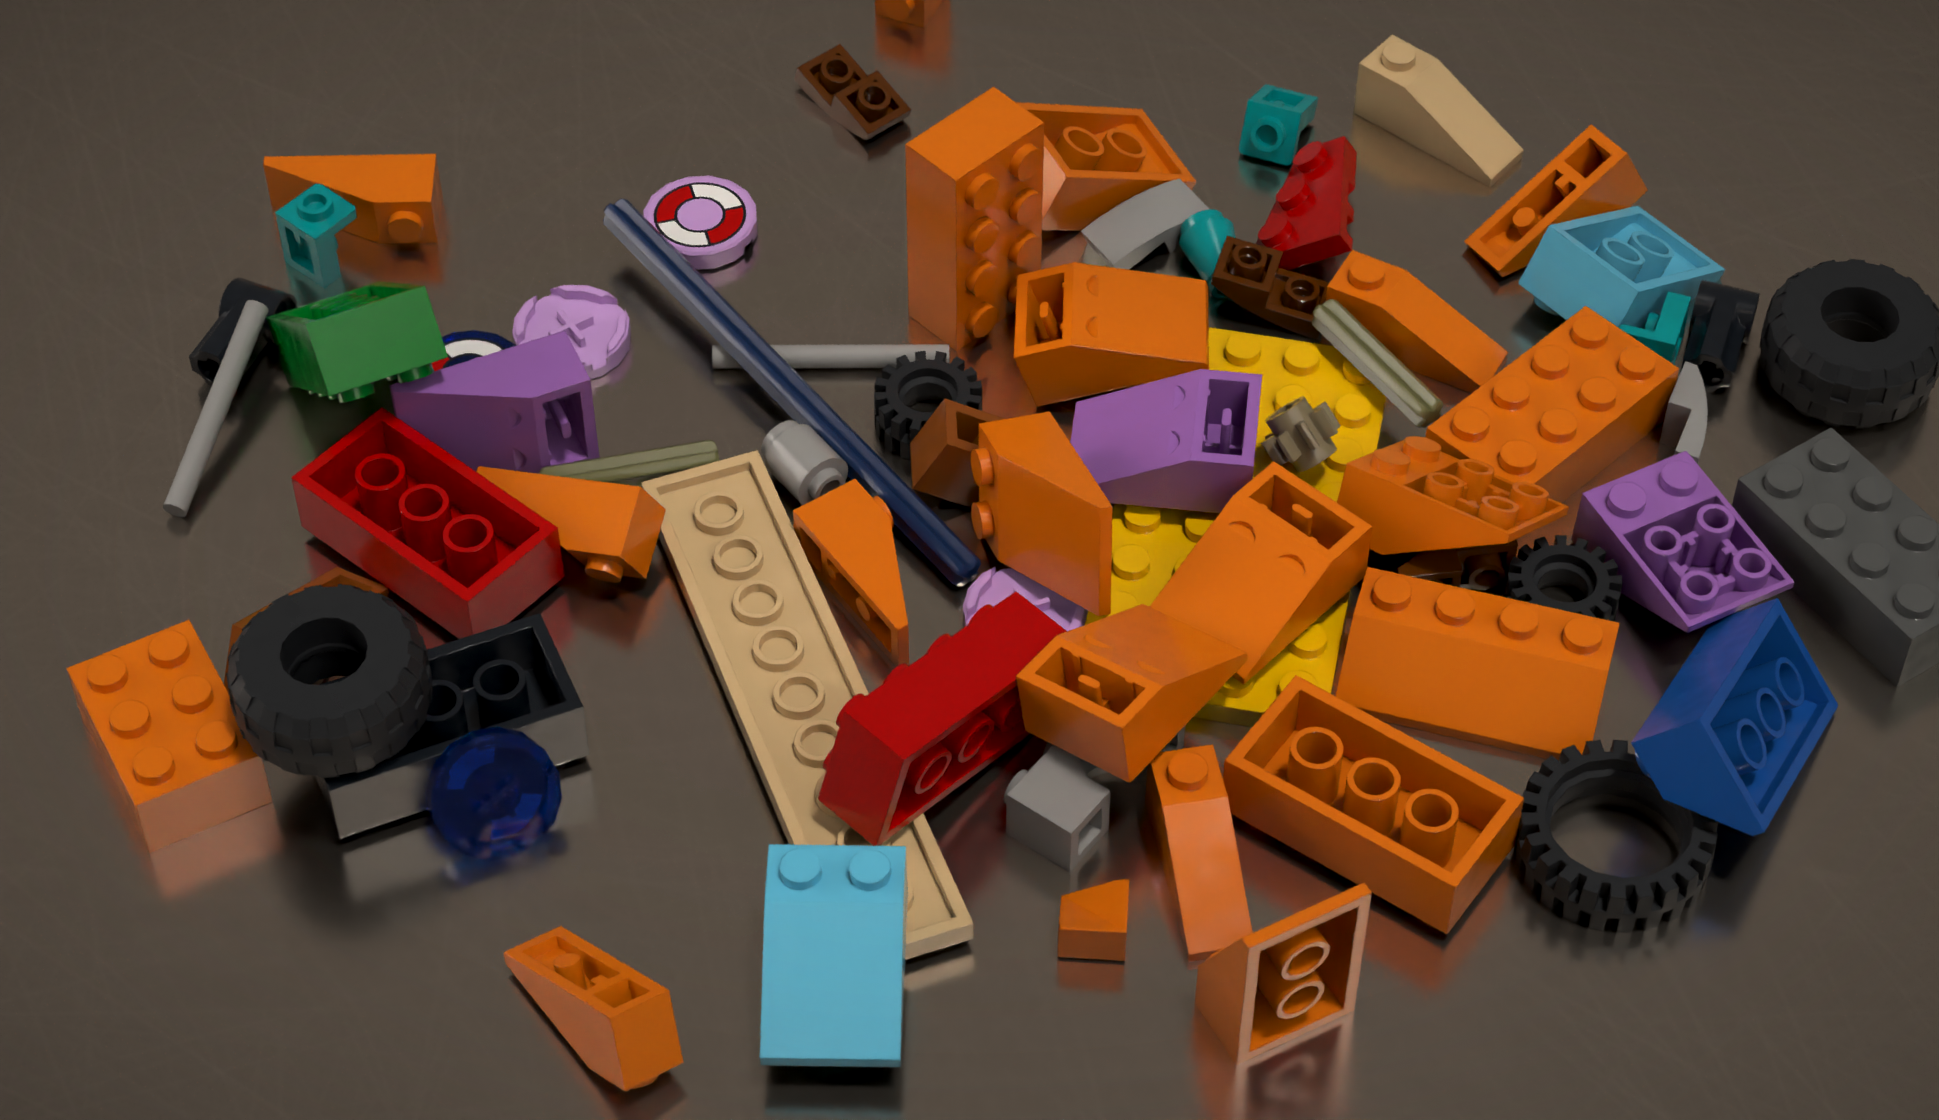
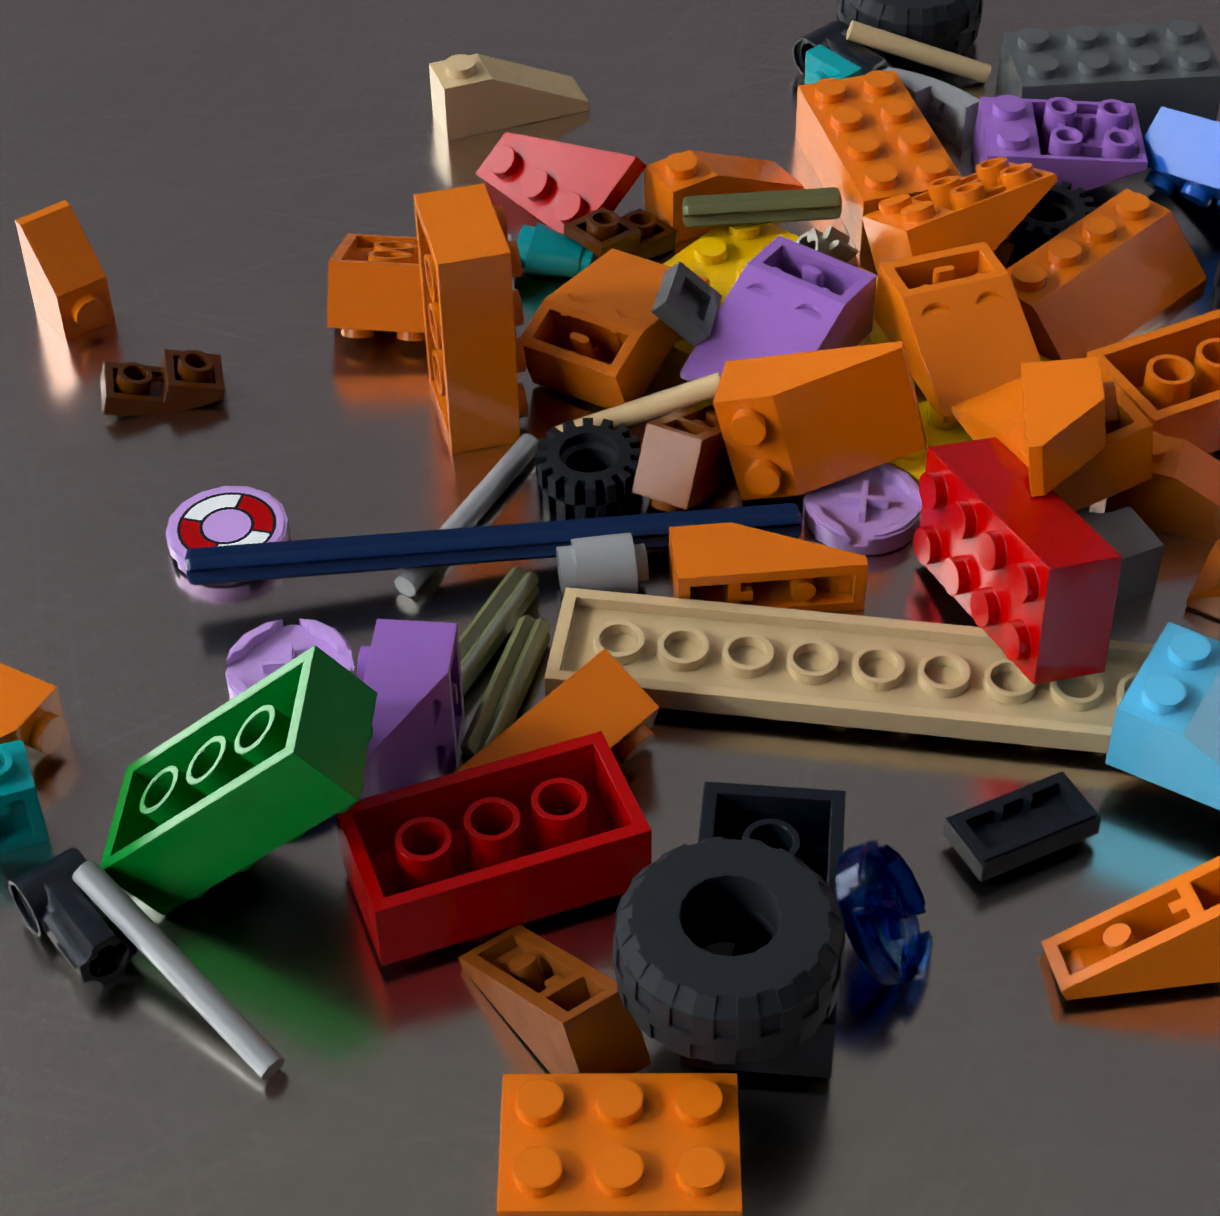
camera: 60 degrees left, 5 degrees down
teal bracket [1239,84,1319,165] -> none
orange slope [1464,124,1648,277] -> none
medium azure slope [1518,206,1726,329] -> none
none -> olive axle [459,567,539,697]
none -> tan bar [552,372,721,432]
none -> dark grey plate [651,262,722,346]
none -> tan bar [846,20,991,84]
none -> black plate [943,771,1101,882]
none -> orange slope [1021,357,1117,497]

